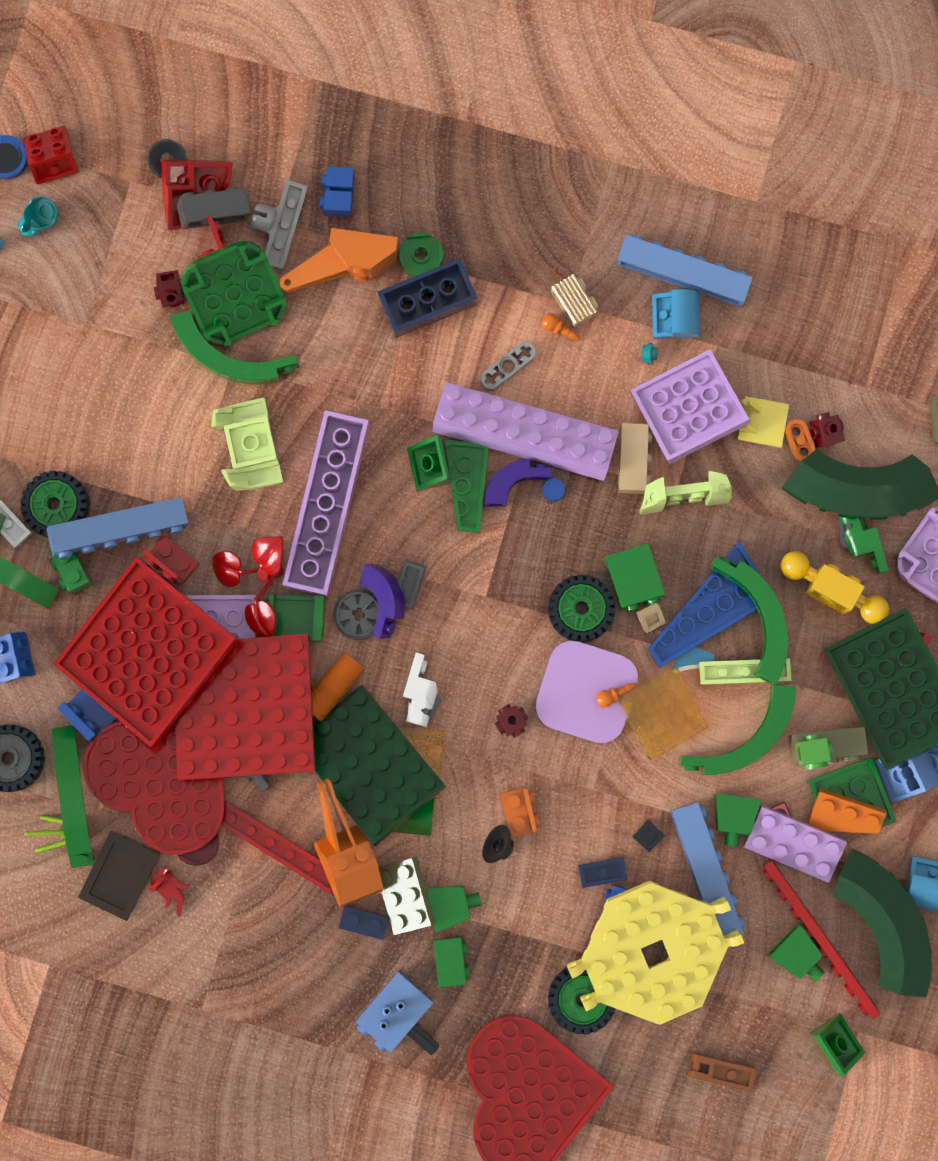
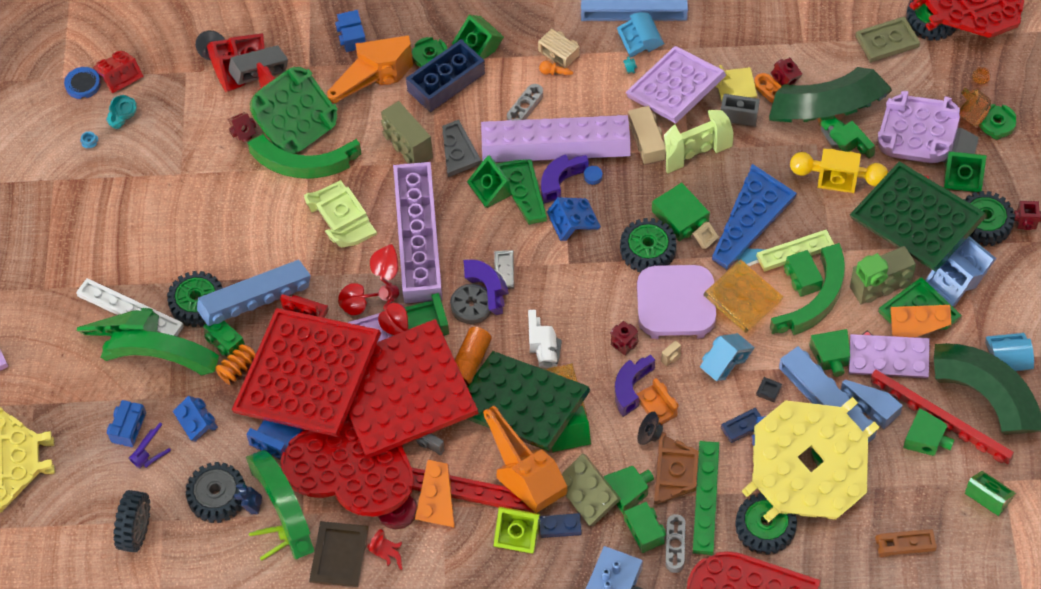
camera: 15 degrees left, 25 degrees down
light grey plate [250,180,308,271] -> none
orange bar [596,683,637,708] -> none
green arch [709,557,788,685] -> none
none -> orange piece [215,345,256,385]
none -> dark blue plate [234,484,262,515]
none -> olive brick [381,101,433,164]
none -> orange wing [415,460,455,528]
none -> dark grey wing [442,120,481,177]
none -> green slope [451,15,504,60]
none -> lime slope [493,507,540,554]
none -> blue bracket [547,197,601,241]
none -> dark purple arch [615,354,655,417]
none -> dark orange wing [654,432,699,504]
none -> tan plate [661,340,681,367]
none -> light grey beam [666,514,685,573]
none -> green plate [693,441,719,555]
none -> brick [700,333,755,381]
none -> dark grey brick [721,94,760,127]
none -> green brick [784,250,823,297]
none -> medium blue slope [841,380,903,429]

